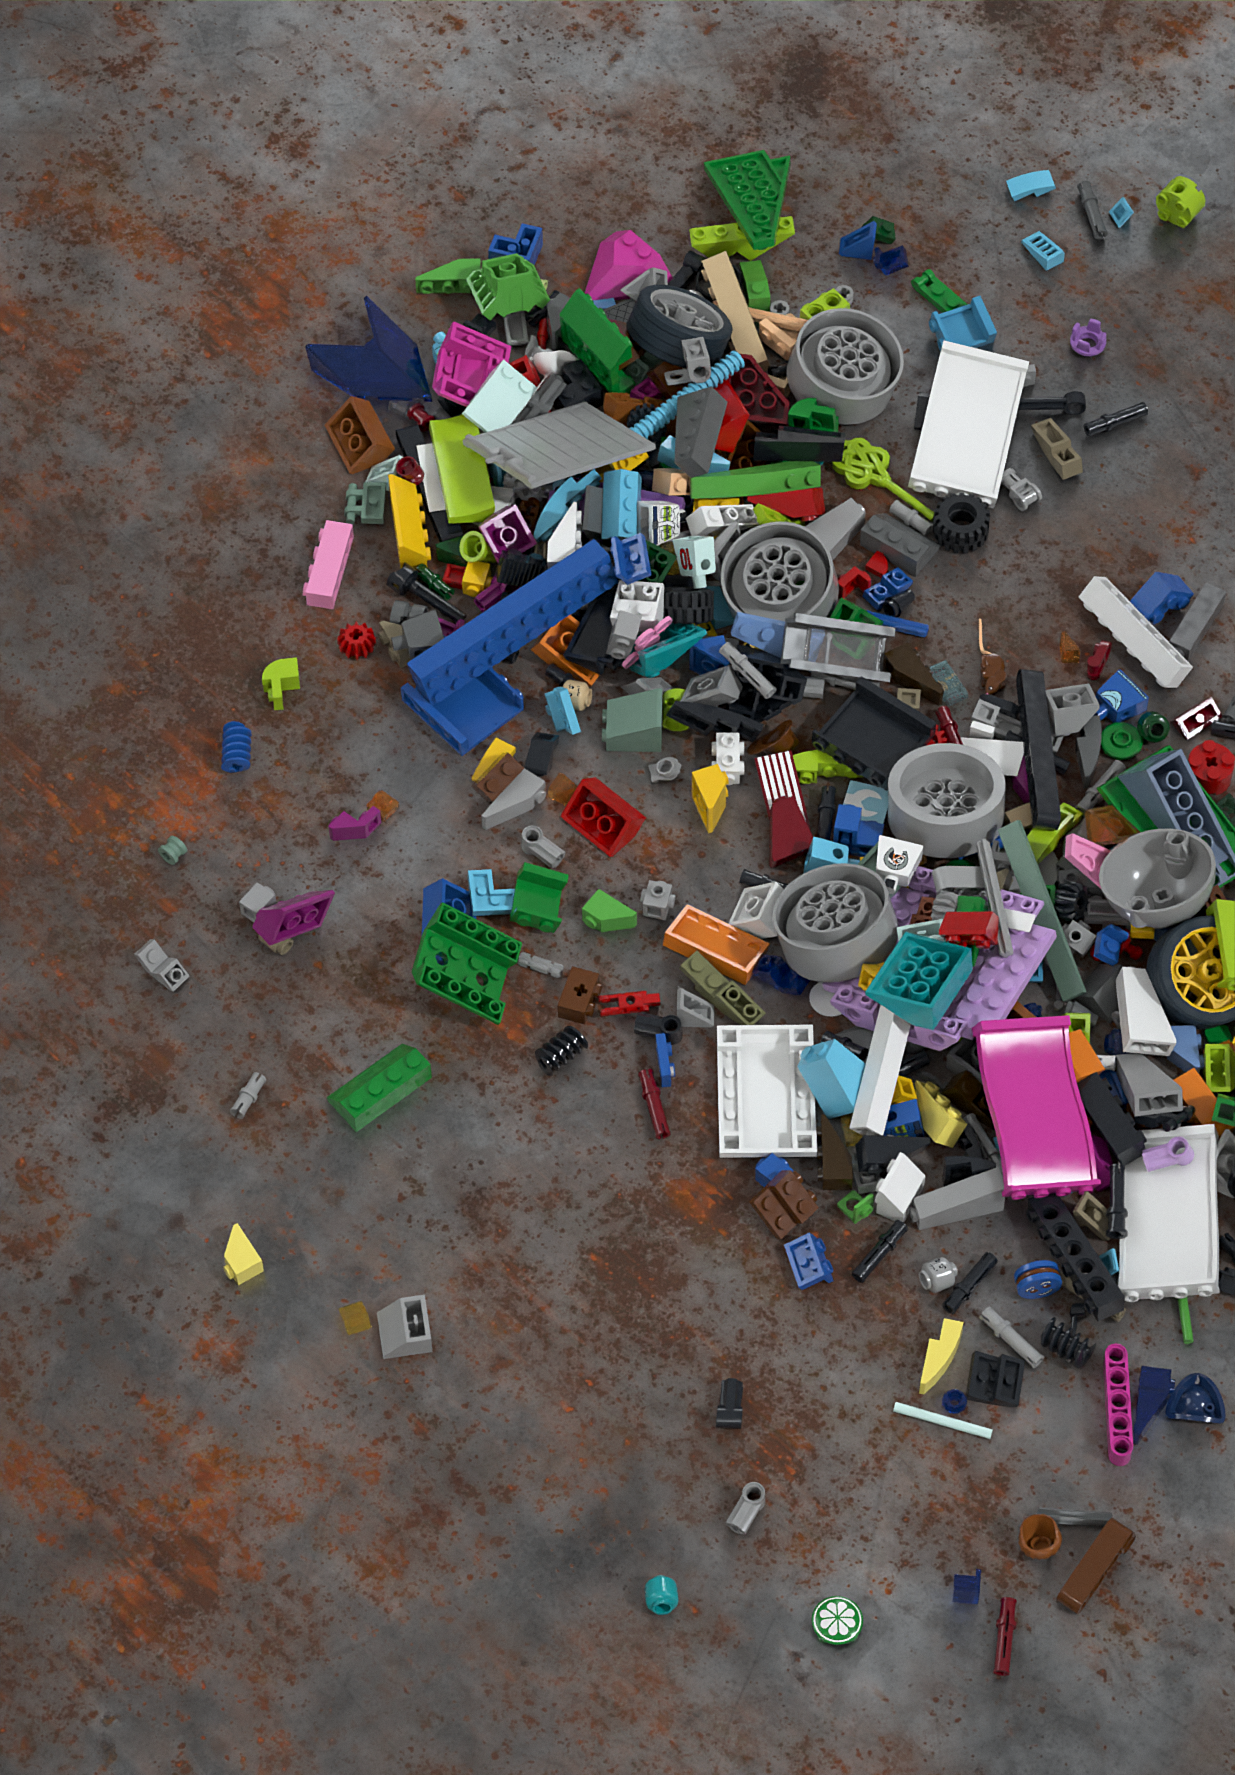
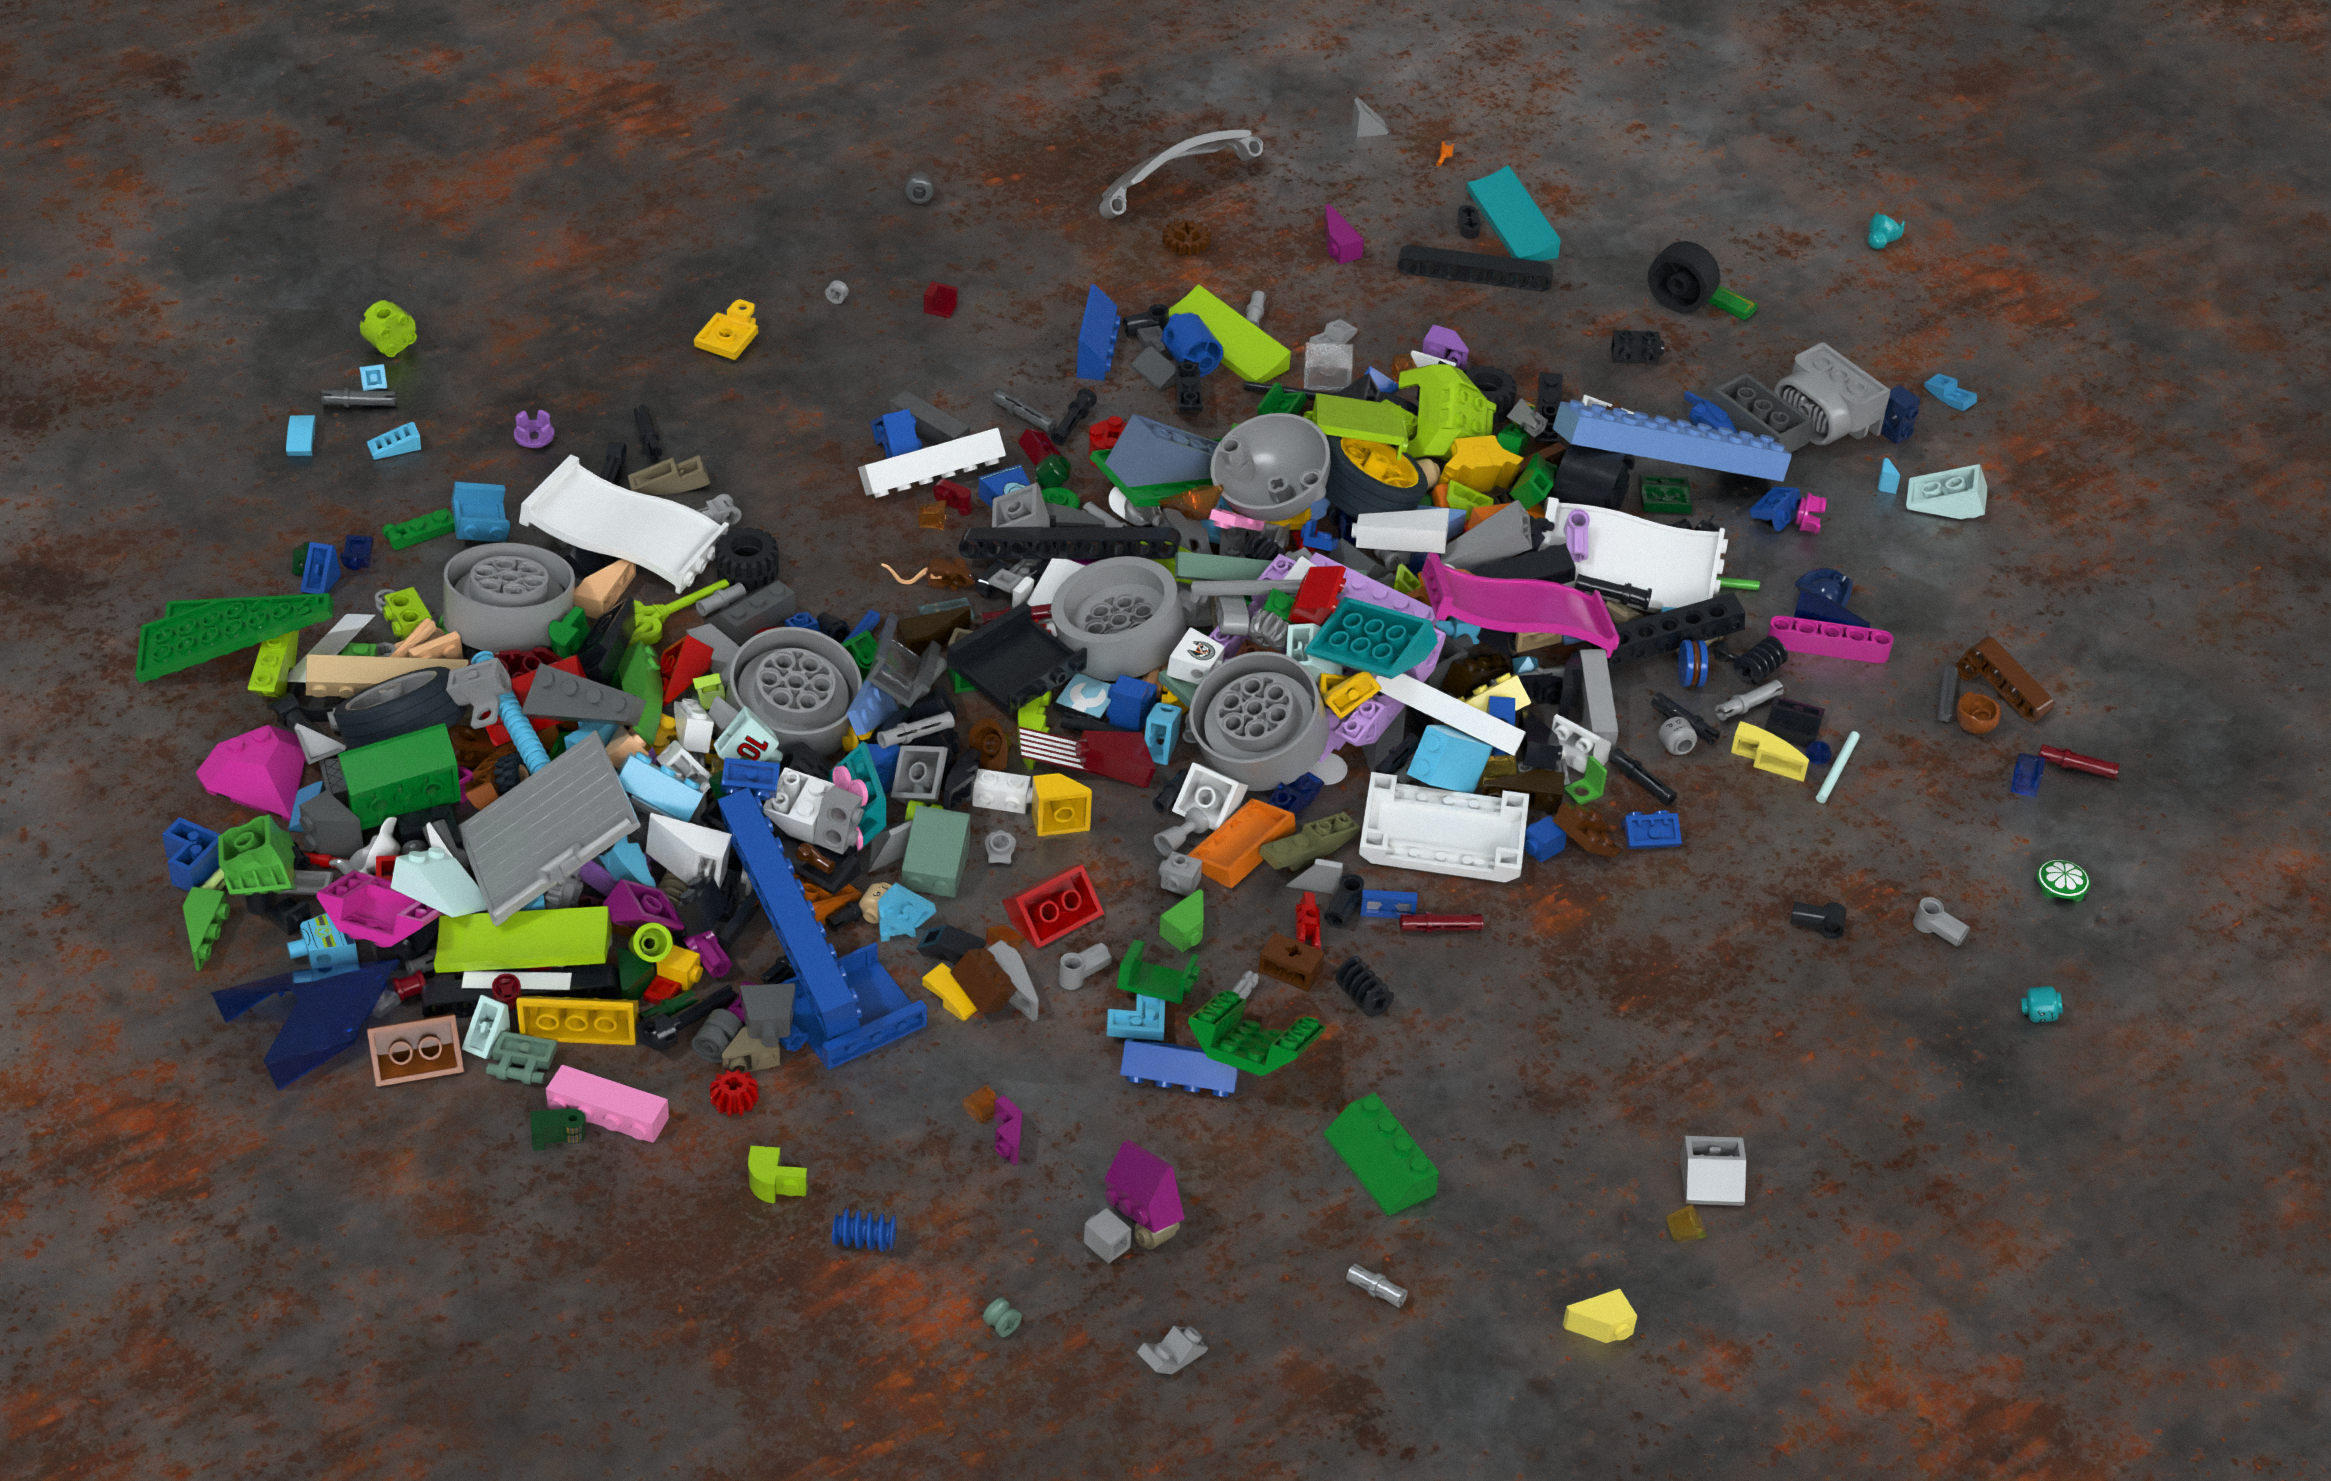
camera: 85 degrees left, 15 degrees down
none -> white sticker [288,614,375,683]
none -> dark green leg [530,1109,586,1151]
none -> light nougat slope [574,559,636,619]
none -> reddish brown arm [795,843,835,874]
none -> light grey piece [1153,807,1209,857]

